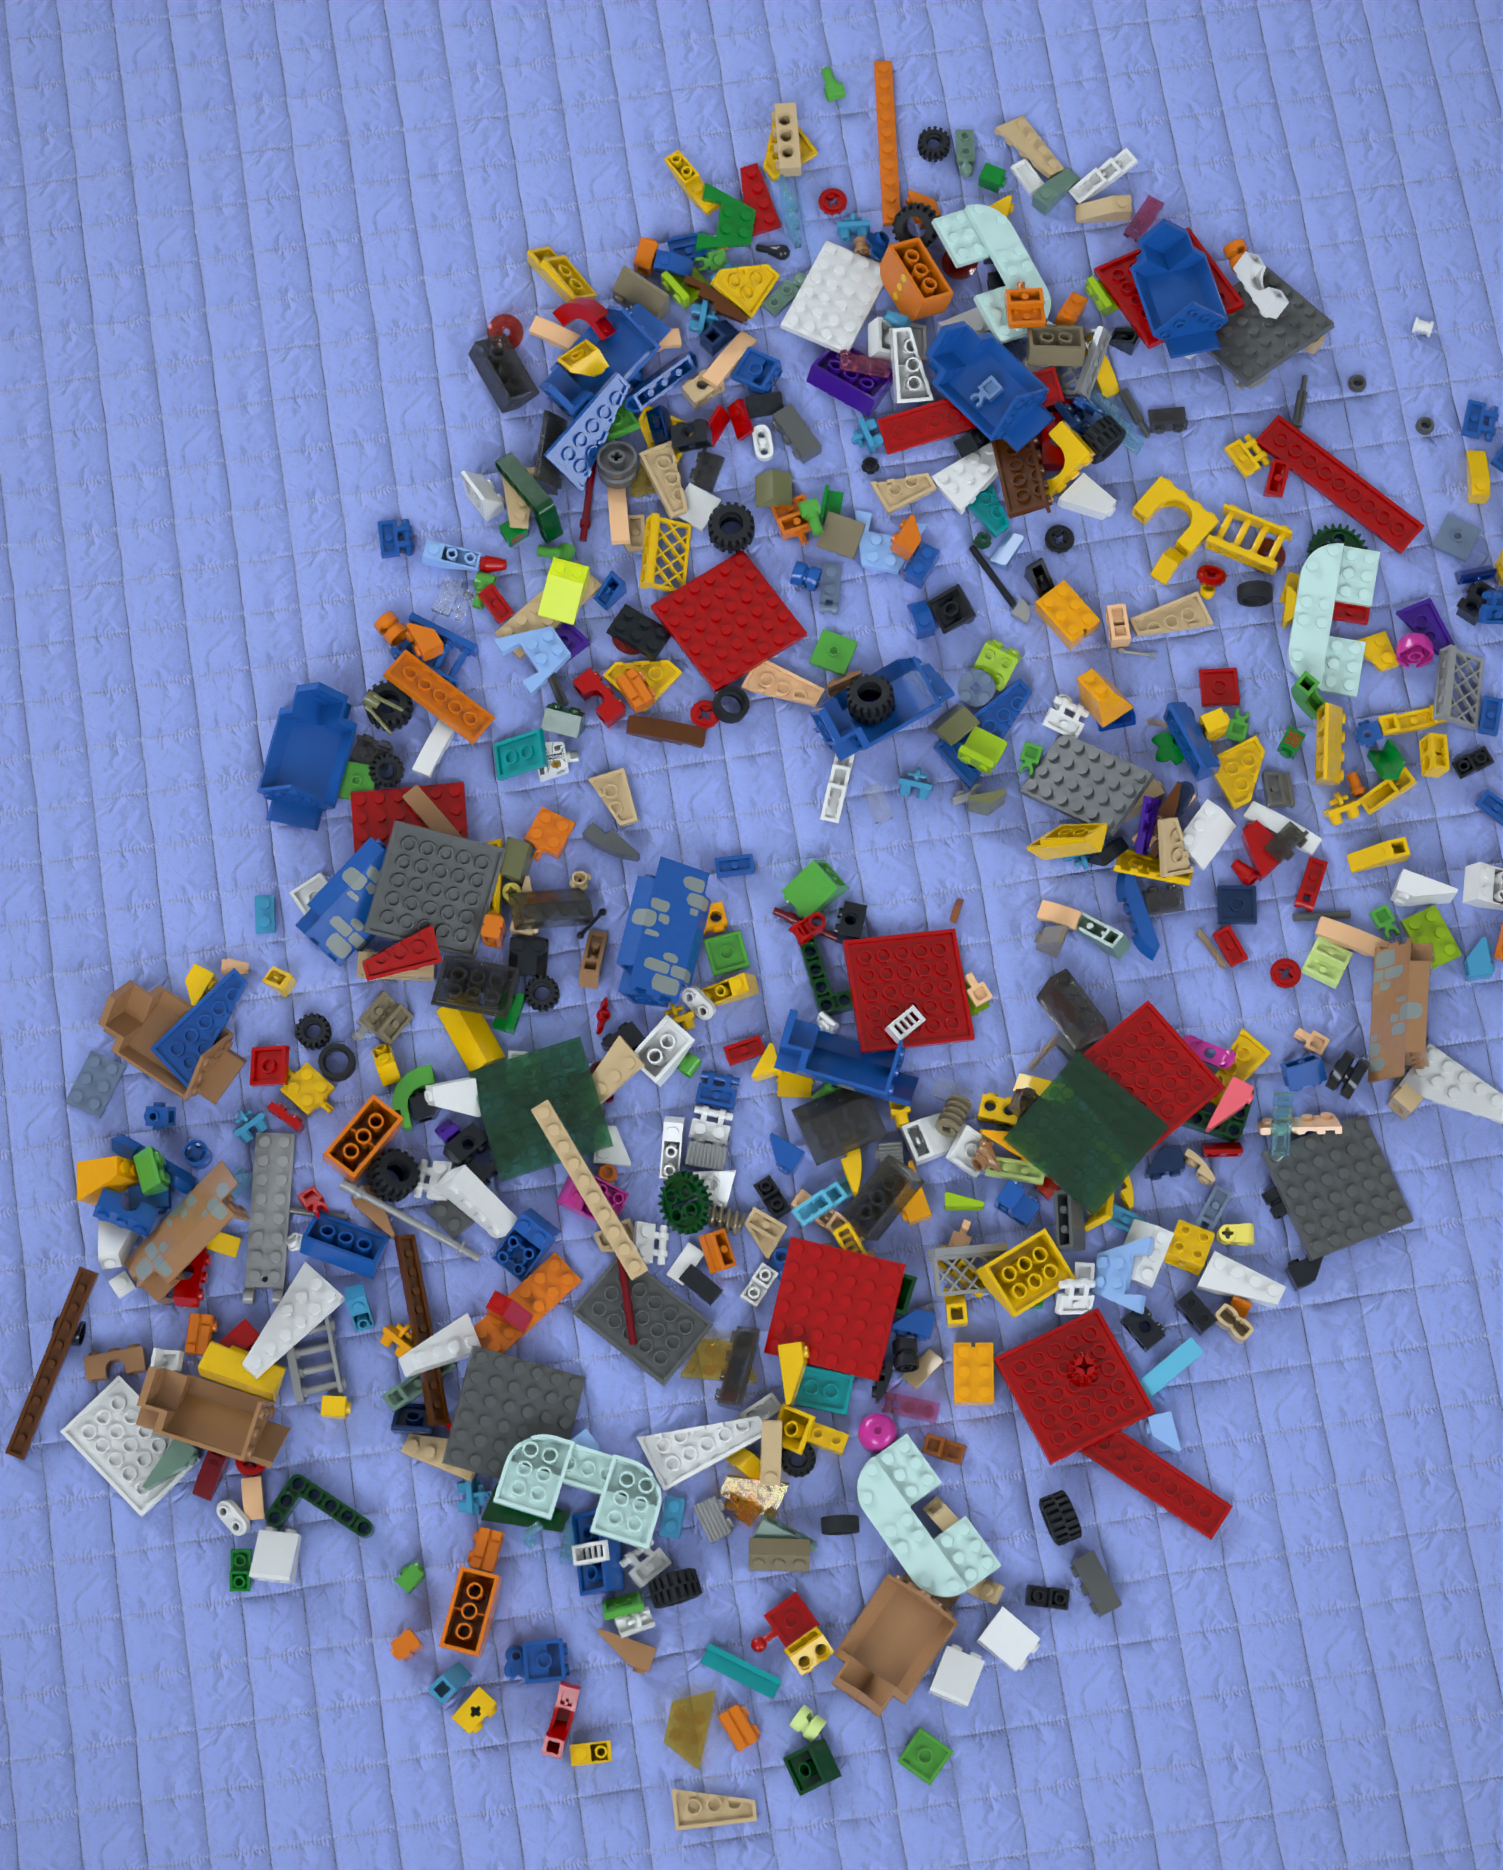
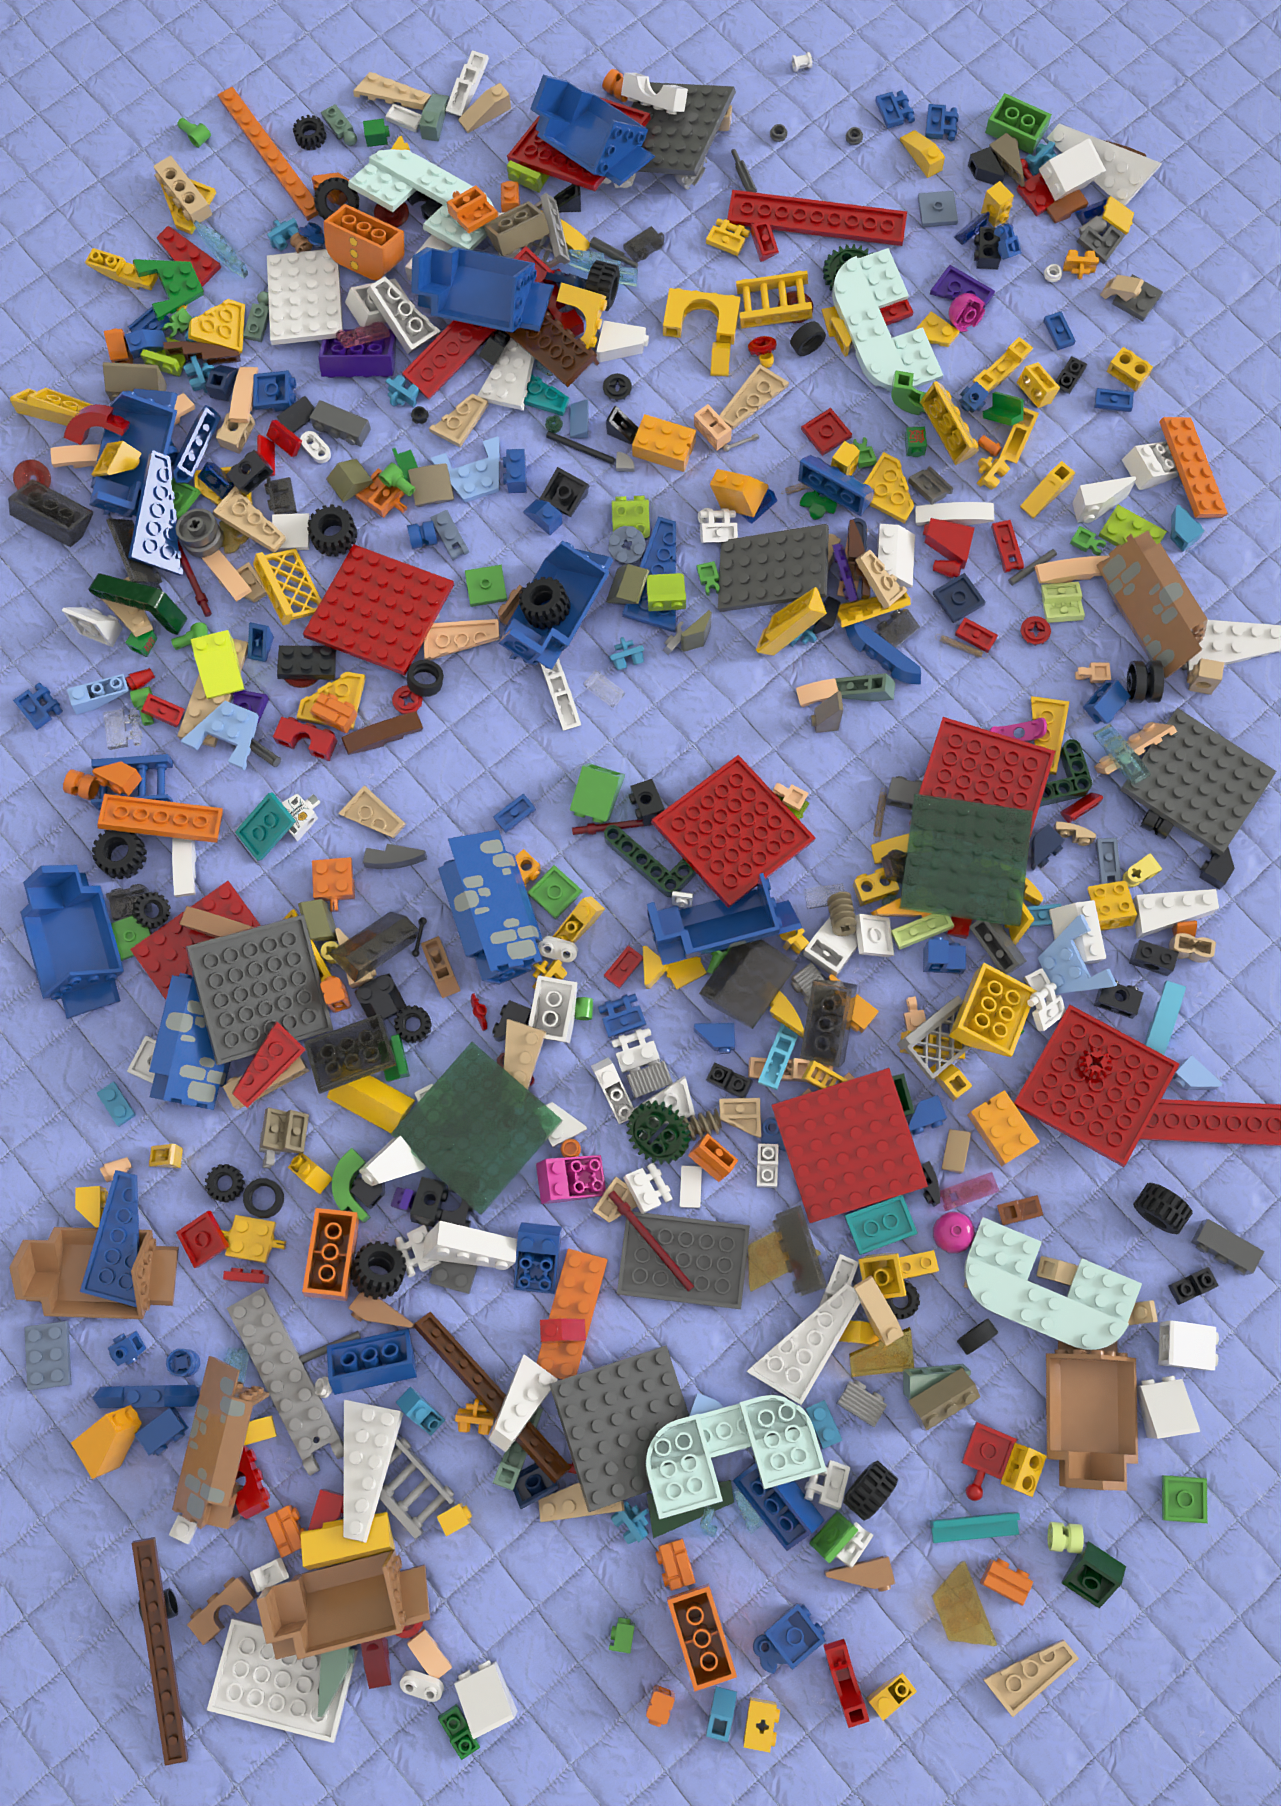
camera: 30 degrees left, 0 degrees up
blue arch [93,1187,160,1237] -> none
white slope [98,1221,139,1270] -> none
bright green slope [133,1146,171,1197] -> none
dark azure hips [232,1109,268,1144] -> none
dark green beam [265,1474,374,1538] -> none
red plate [297,1186,329,1218] -> none
light grey bar [339,1177,481,1261] -> none
olive plant [362,689,404,735] -> none
tan brick [531,1100,649,1280] -> none
slope [541,702,585,738] -> none
tan plate [569,871,591,890] -> none
white slope [572,1540,610,1566] -> none
black slope [678,1264,723,1306] -> none
clear orange plate [724,1493,762,1527] -> none
black piece [755,244,790,261] -> none
yellow slope [778,1342,809,1406] -> none
red piece [788,912,826,946] -> none
red gear [818,188,847,216] -> none
dark azure cone [883,309,912,328] -> none
white slope [885,1005,926,1044] -> none
orange slope [889,514,922,561] -> none
black wheel [892,1337,919,1373] -> none
lime slope [944,1192,984,1211] -> none
dark orange tile [950,898,964,924] -> none
medium blue plate [970,375,1004,409] -> none
medium nougat animal [971,1139,1002,1172] -> none
clear smoke slope [1036,968,1109,1052] -> none
blue plate [1071,395,1105,417] -> none
clear pink plate [1123,195,1164,244] -> none
coral slope [1205,1076,1255,1132] -> none
clear smoke bracket [1264,821,1309,864] -> none
light grey fence [1433,644,1484,730] -> none

